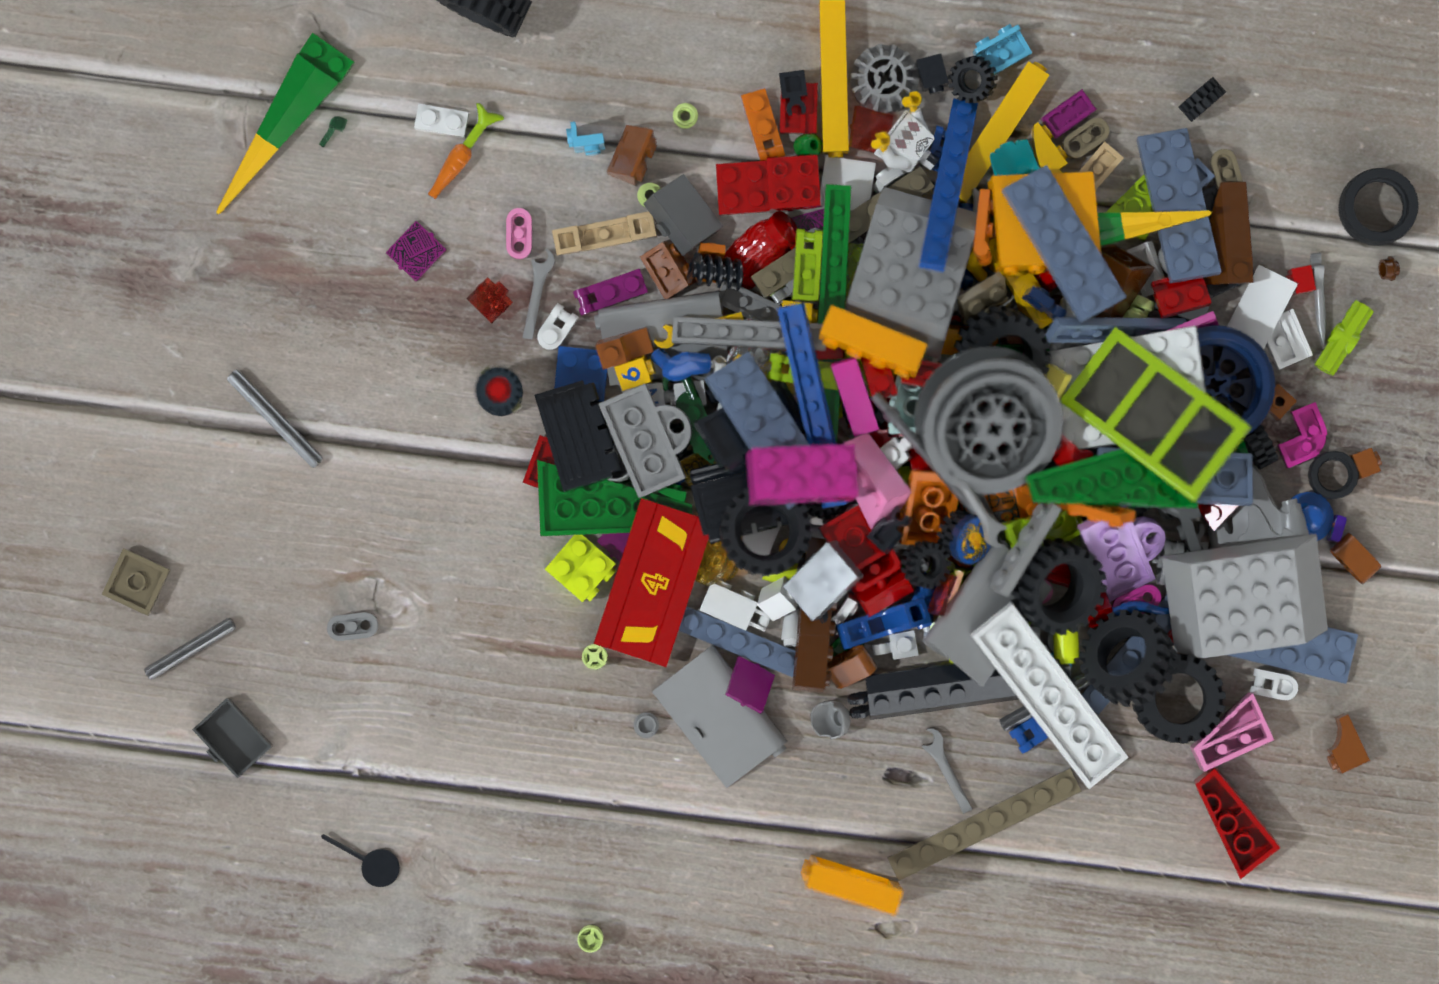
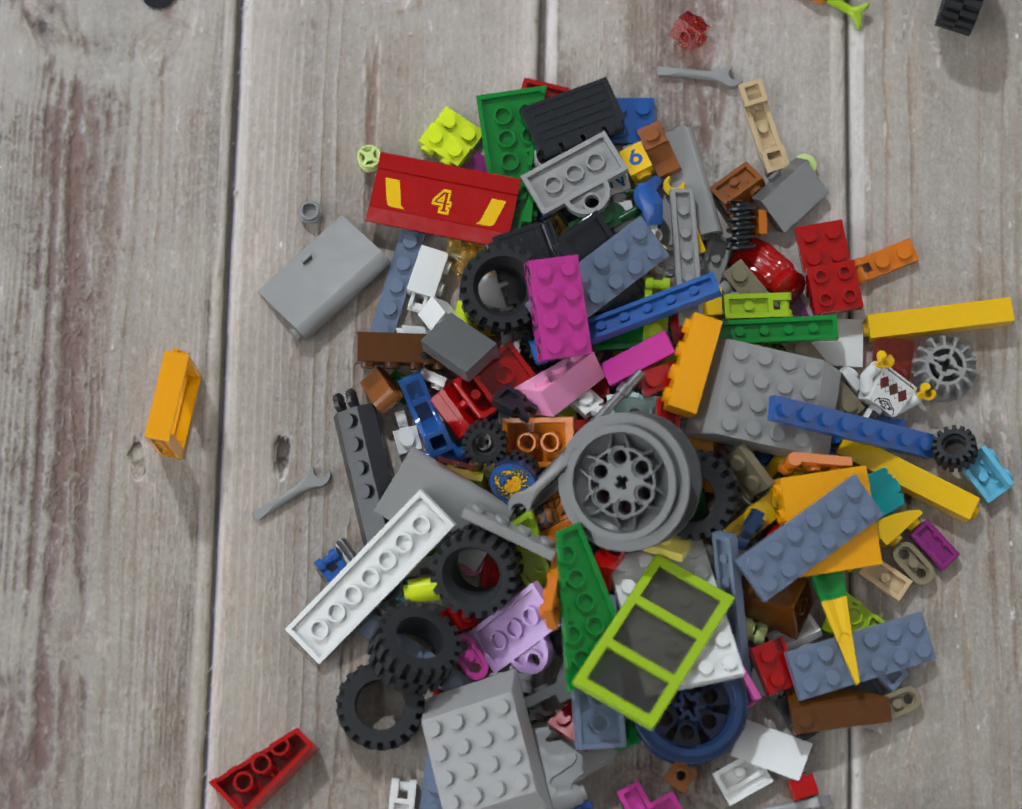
camera: 85 degrees right, 10 degrees down
black plate [475,366,523,416] -> none
bright pink plate [506,208,532,260] -> none
white plate [537,303,579,350] -> none
medium azure bracket [566,121,605,156] -> none
magenta plate [573,268,648,316] -> none
yellowish green wheel [577,925,604,953] -> none
dark orange slope [607,125,657,186] -> none
yellowish green plate [673,103,698,129] -> none
magenta piece [725,656,775,714] -> none
black plate [779,70,807,116] -> none
red plate [780,83,818,135] -> none
green piece [793,133,823,156] -> none
light grey hair [810,700,851,739] -> none
dark tan plate [887,768,1081,881] -> none
black brick [915,53,949,95] -> none
blue animal [1112,601,1169,616] -> none
black tyre [1178,77,1226,122] -> none
bright pink wedge [1190,692,1274,772] -> none
black tyre [1243,424,1278,470] -> none

